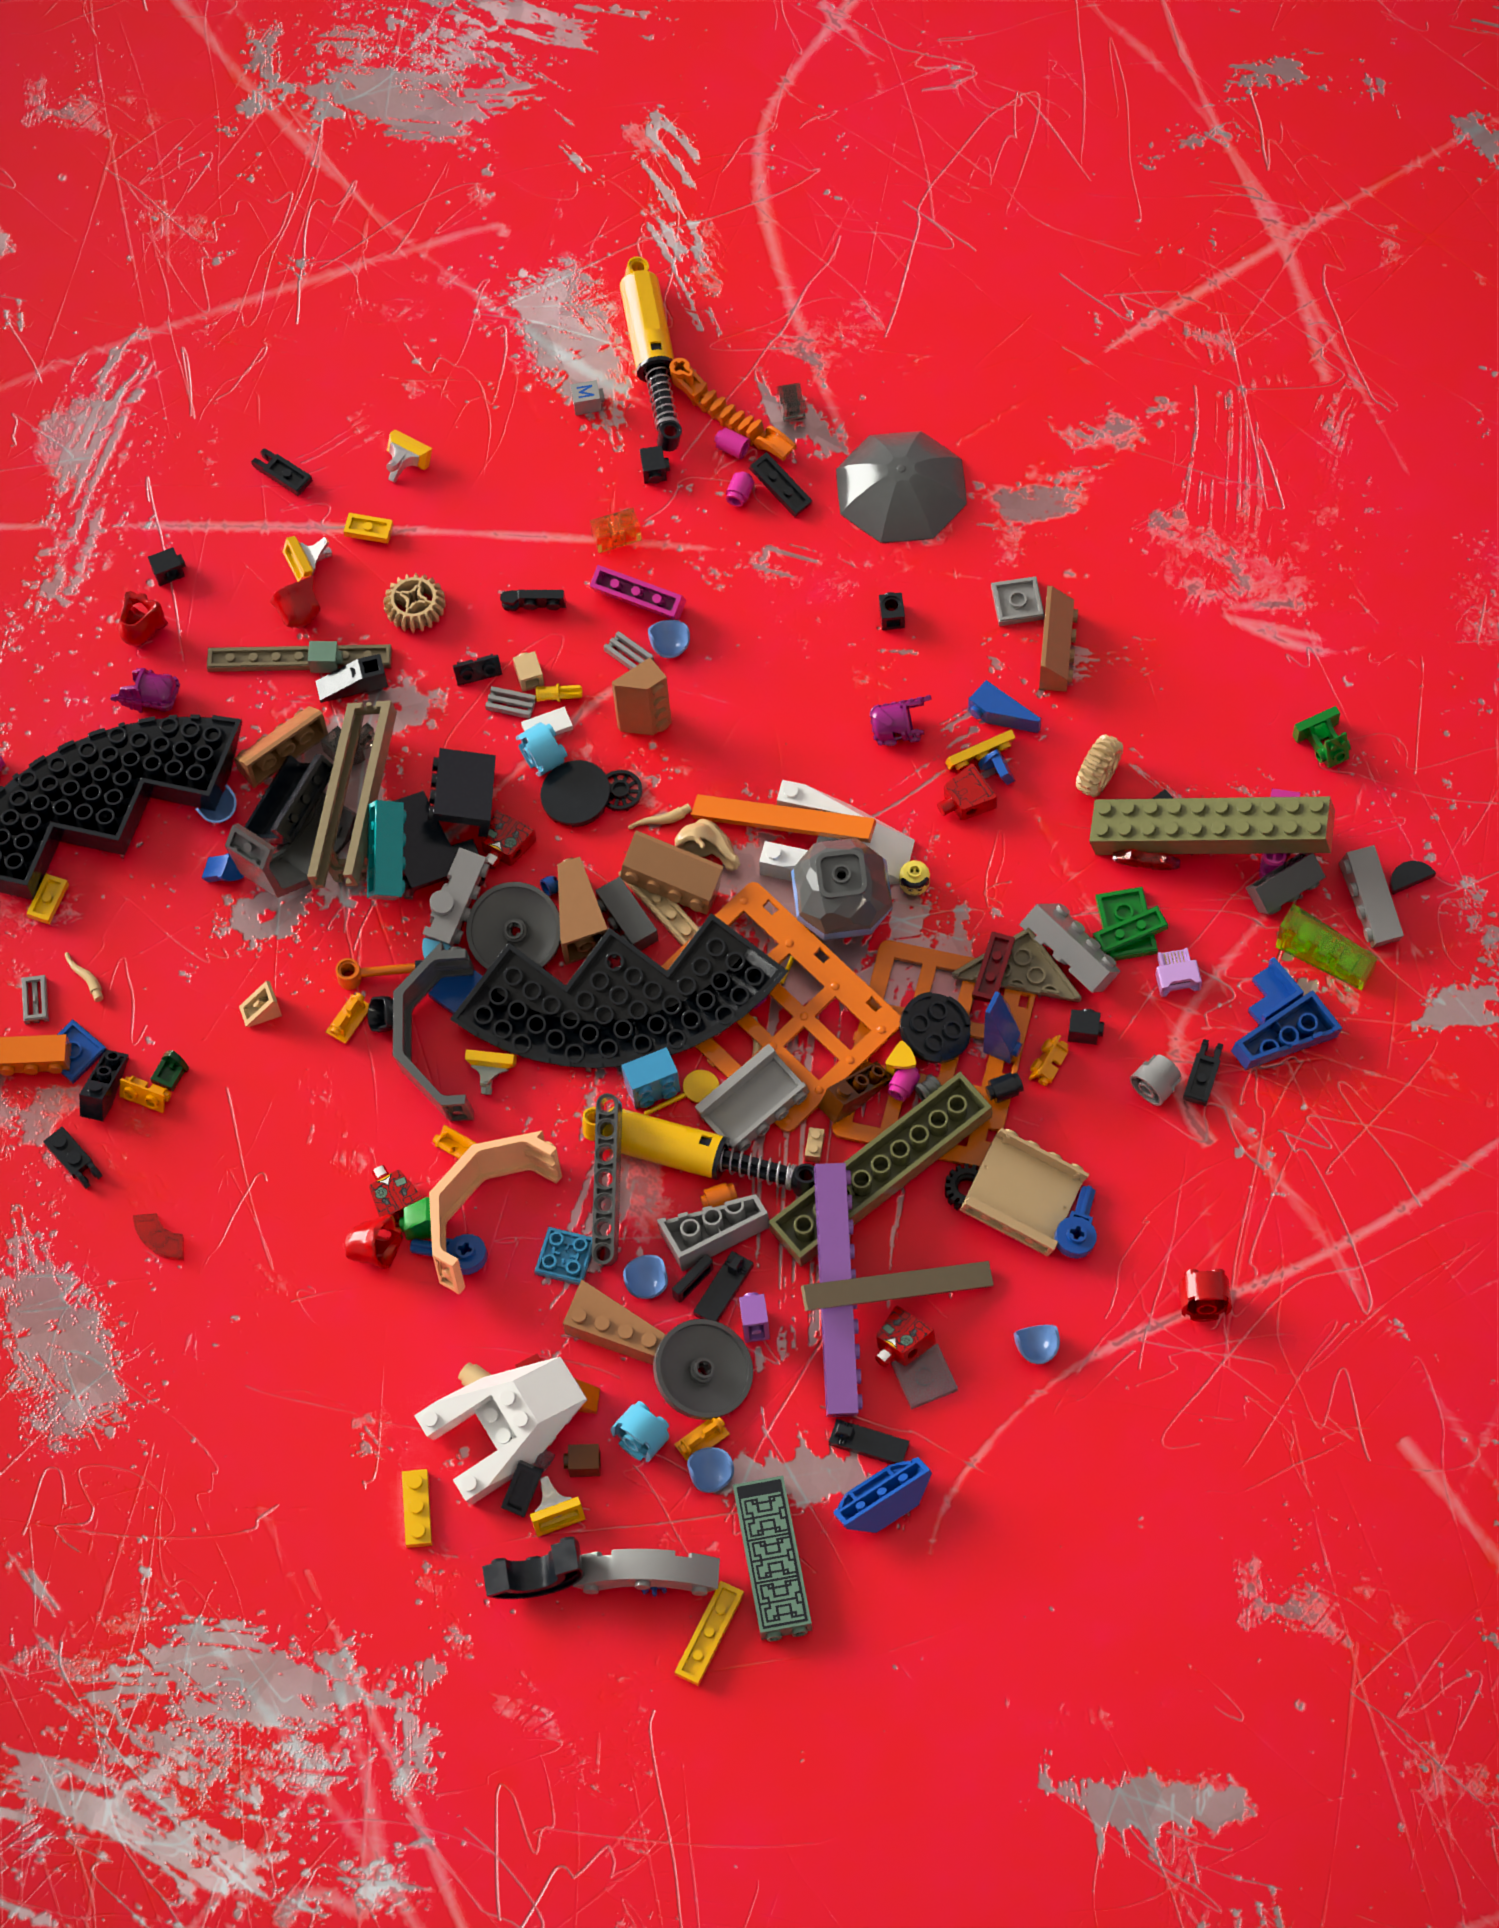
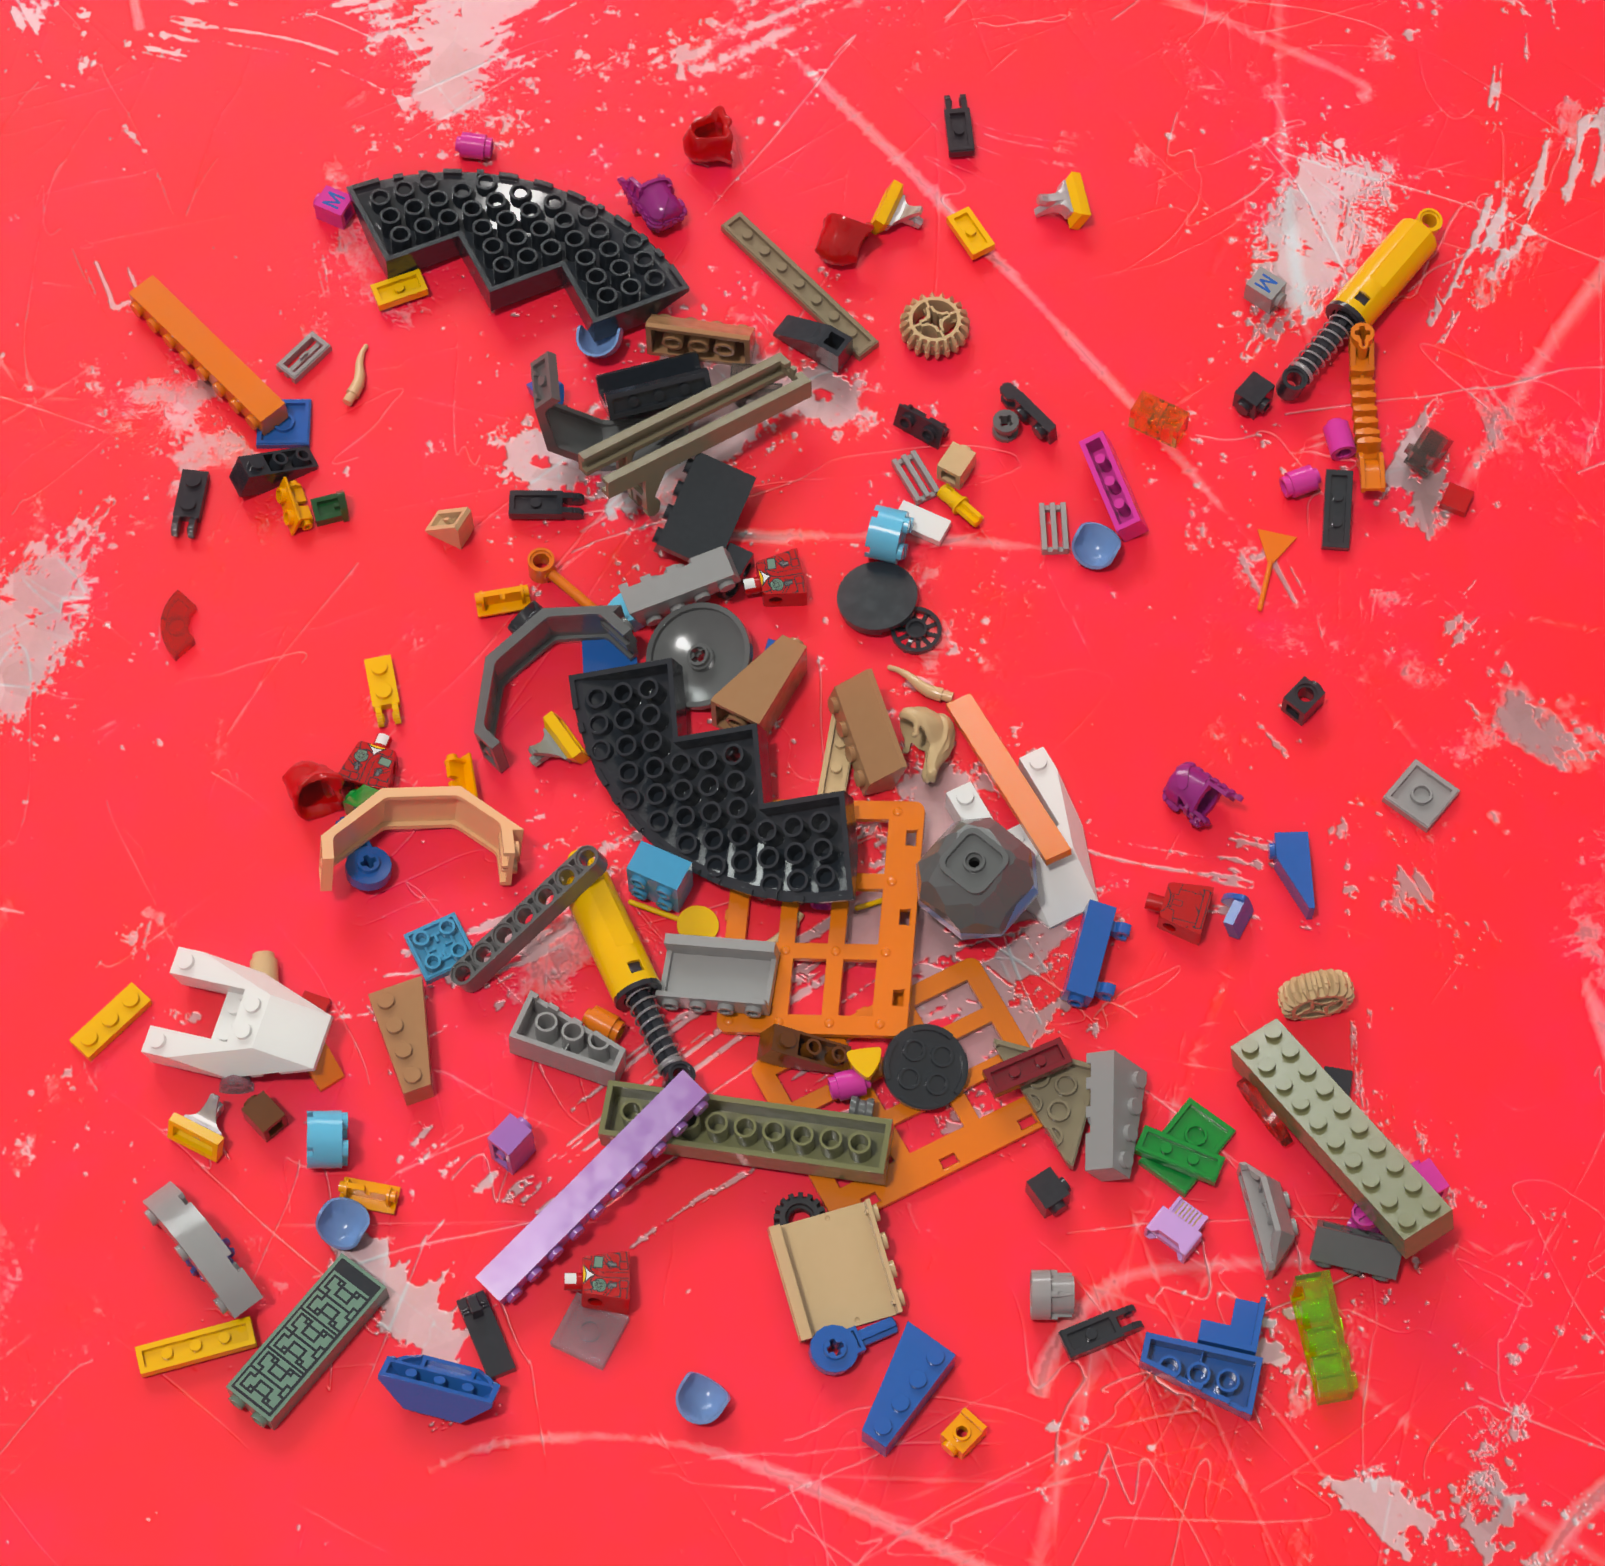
camera: 45 degrees right, 0 degrees up
black brick [148,547,186,586] -> none
sand green brick [308,641,343,673] -> none
teal brick [367,800,406,900] -> none
black panel [428,748,496,837] -> none
light grey tile [430,890,454,916] -> none
black brick [482,1537,584,1599] -> none
black tile [501,1460,544,1517] -> none
dark grey brick [595,877,658,951] -> none
medium nougat slope [612,657,672,735] -> none
medium blue helmet [623,1255,668,1299] -> none
dark grey dish [653,1319,753,1420] -> none
black tile [672,1254,713,1303] -> none
black hinge [693,1251,754,1322] -> none
dark tan tile [801,1261,993,1311] -> none
tan piece [805,1127,825,1163] -> none
dark grey piece [836,431,967,543] -> none
light yellow head [899,860,930,896] -> none
yellow plate [945,729,1015,771] -> none
blue wedge [983,991,1023,1063] -> none
black brick [985,1073,1024,1103] -> none
light orange hinge [1028,1035,1069,1086] -> none
medium nougat slope [1039,586,1078,692] -> none
red brick [1179,1269,1232,1322] -> none
green tile [1292,706,1351,768] -> none
light grey wedge [1338,845,1404,948] -> none
black tile [1390,861,1436,894] -> none
none -> yellow hinge [364,654,401,728]
none -> black hinge [509,490,585,520]
none -> blue wedge [862,1321,956,1458]
none -> light orange brick [940,1407,987,1460]
none -> dark grey wheel [992,409,1019,443]
none -> blue brick [1060,899,1132,1008]
none -> light grey wedge [1236,1162,1298,1280]
none -> orange piece [1257,529,1297,611]
none -> red tile [1439,482,1475,517]

